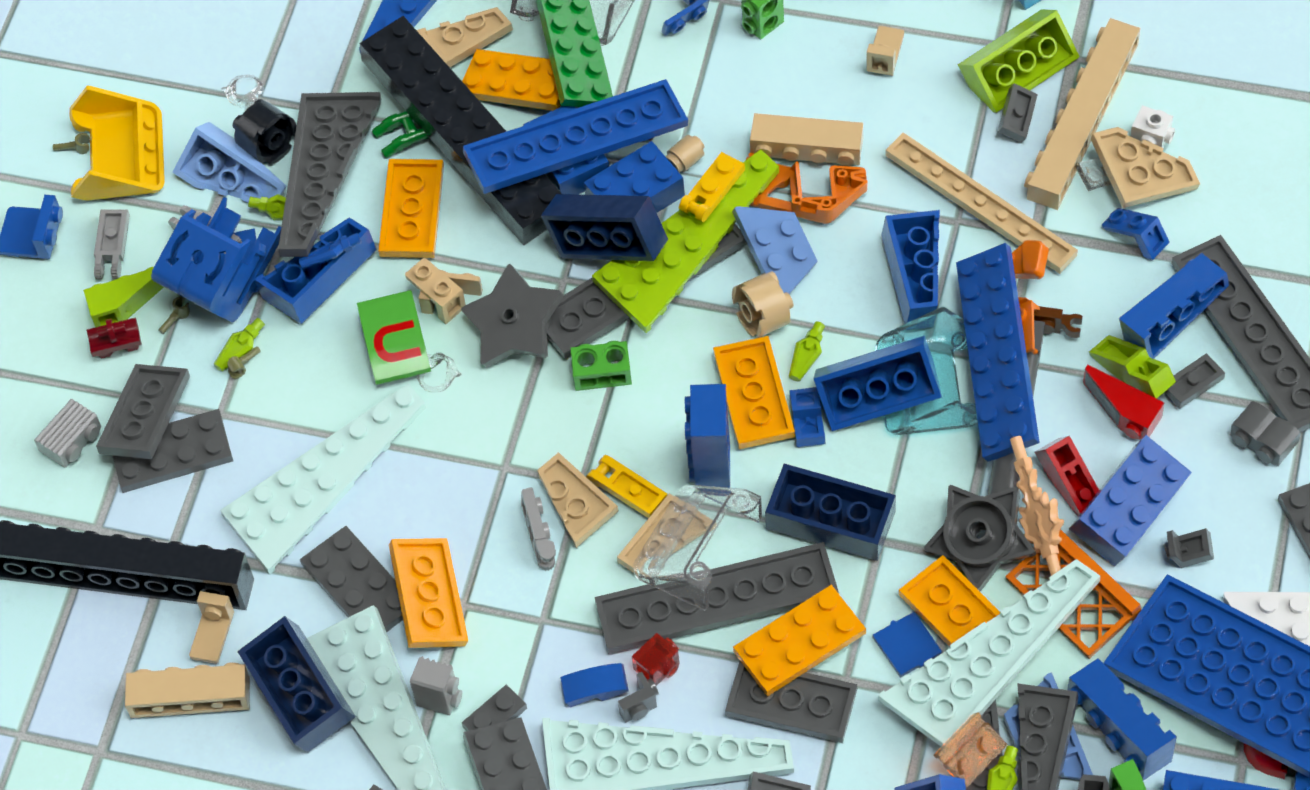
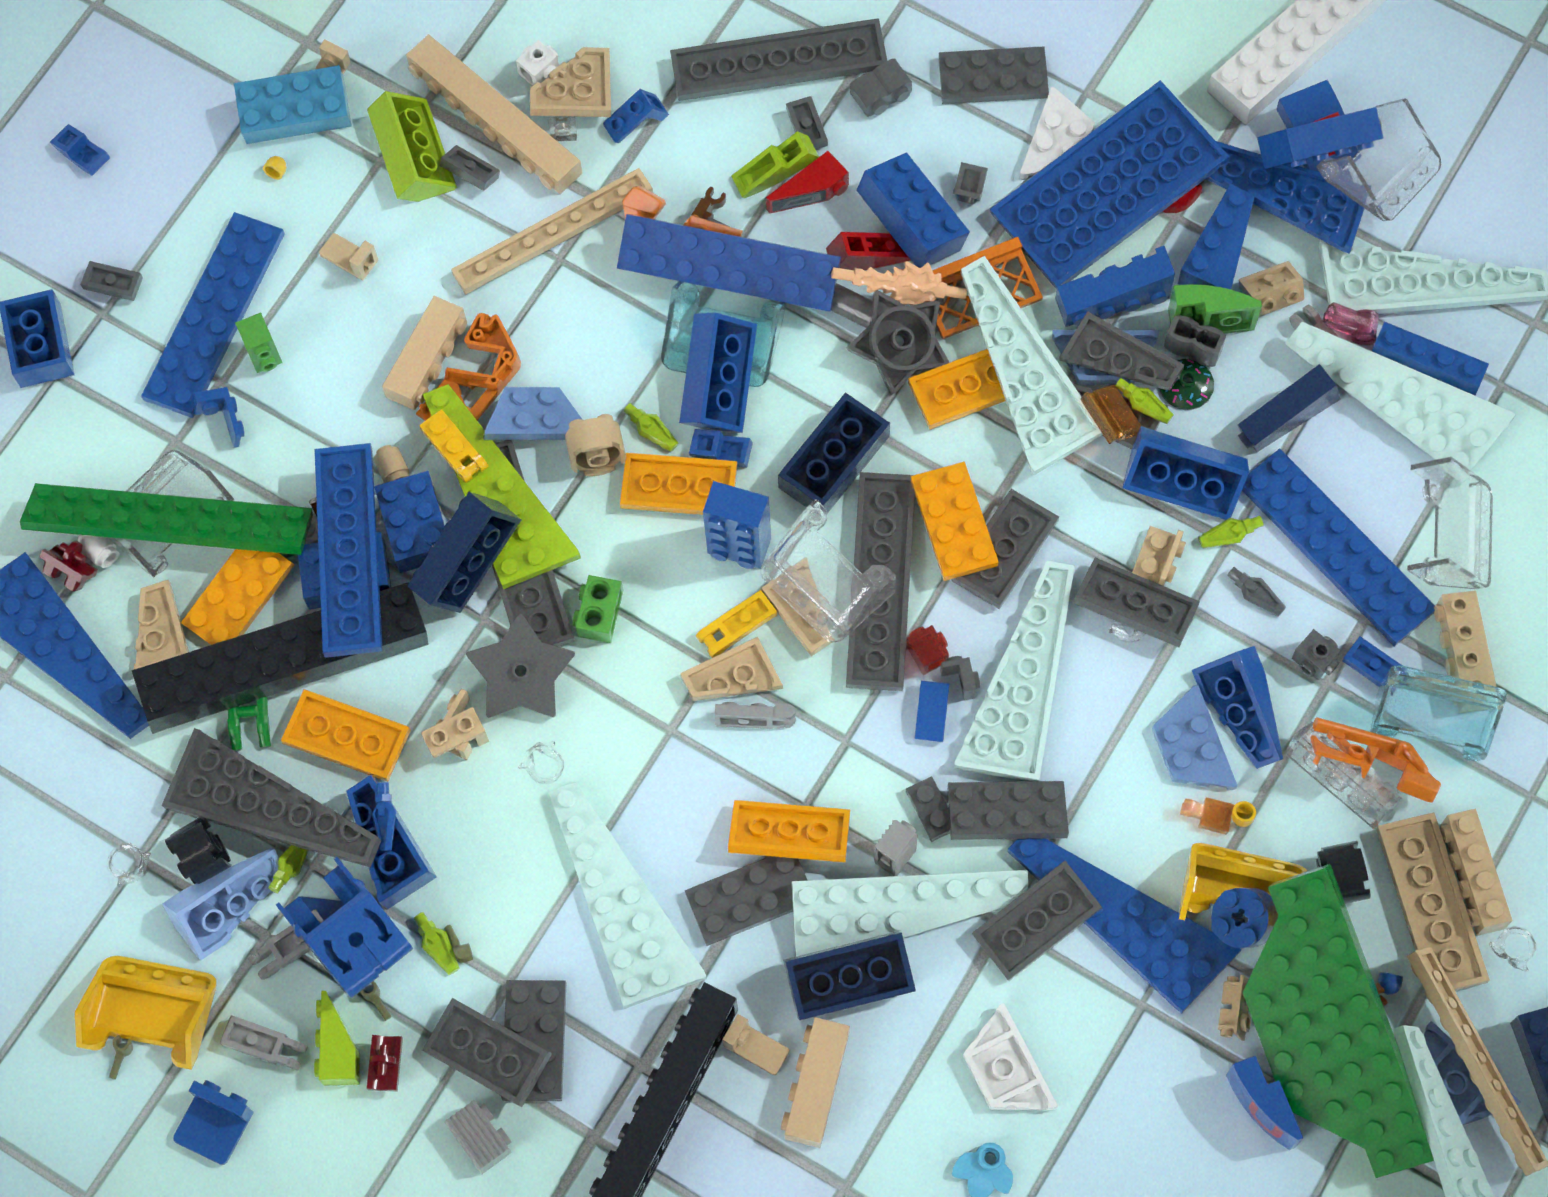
camera: 75 degrees left, 10 degrees up
bright green slope [357,290,431,385] -> none
blue piece [873,612,942,678] -> none
blue wedge [881,210,940,328] -> none
blue wedge [1119,253,1229,359] -> none

